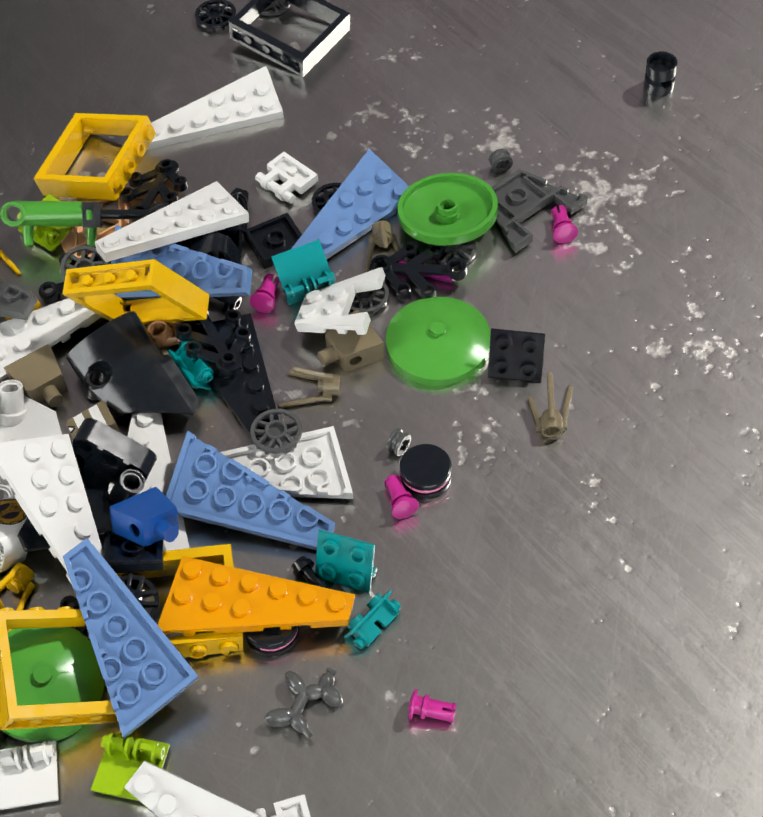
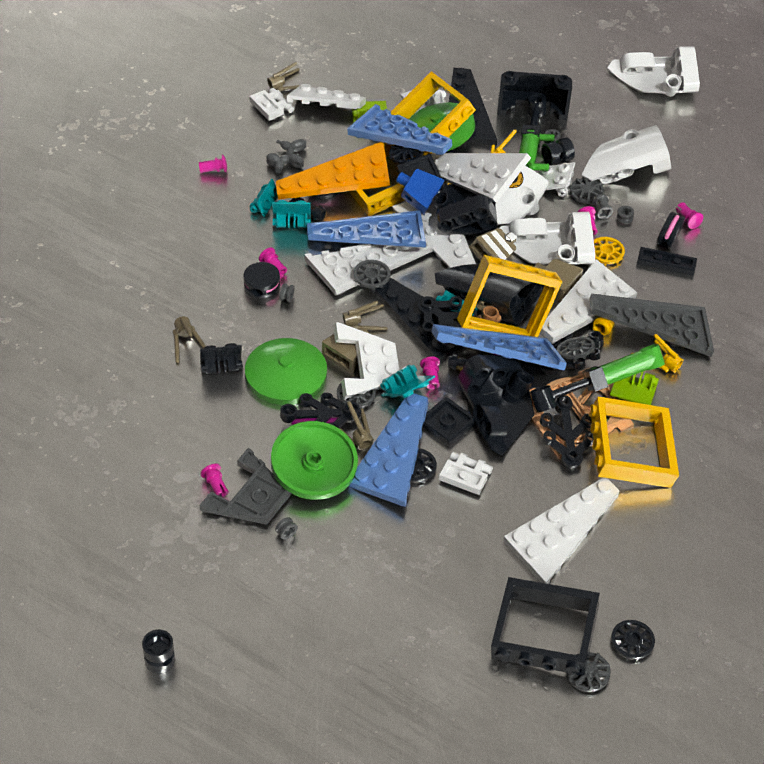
camera: 155 degrees right, 5 degrees down
white wing [95,181,249,262] -> none

